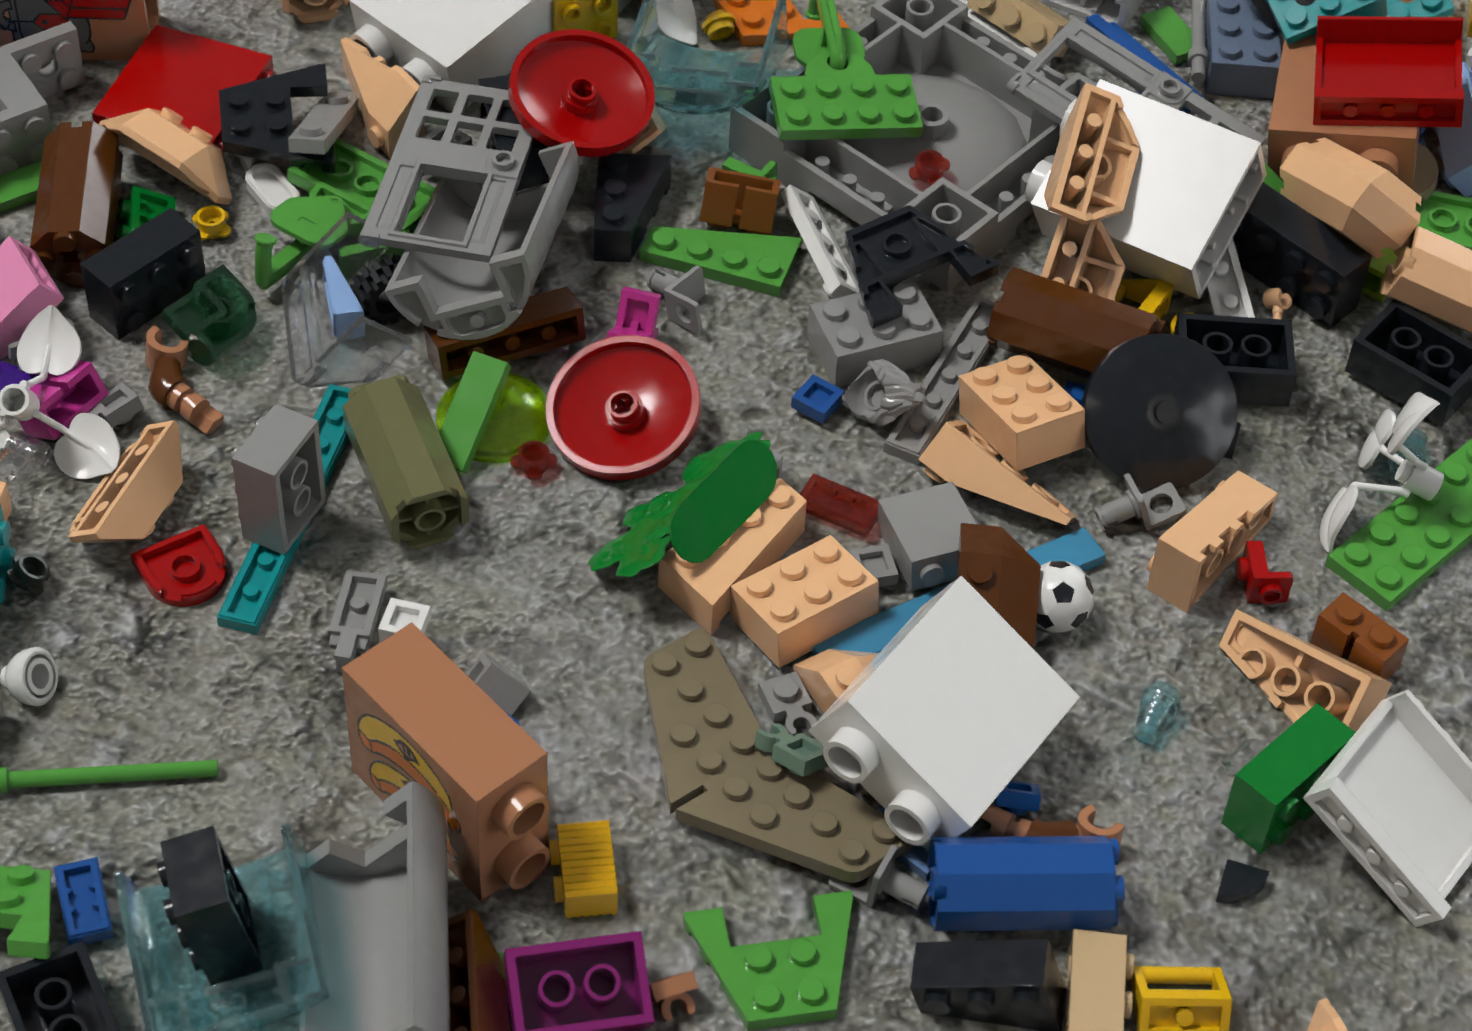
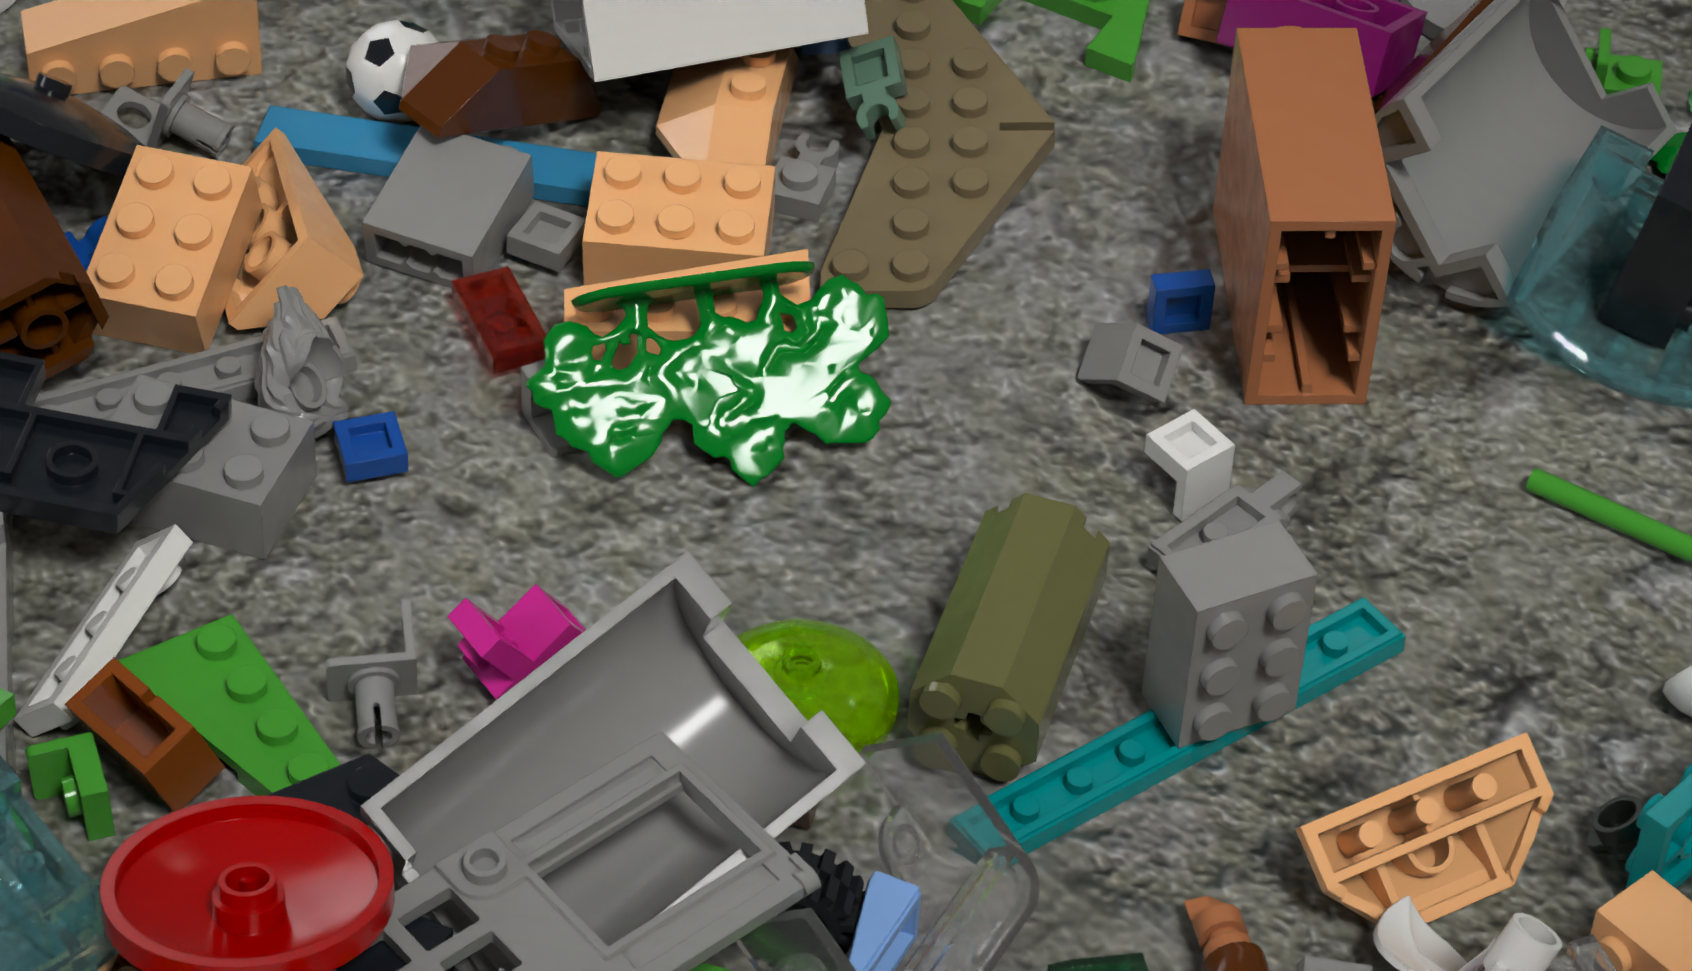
camera: 140 degrees left, 5 degrees down
red tile [130,524,227,607] -> none
bright green tile [439,351,512,474] -> none
clear red plate [510,441,557,481] -> none
red dish [546,335,702,481] -> none
yellow brick [549,820,618,919] -> none

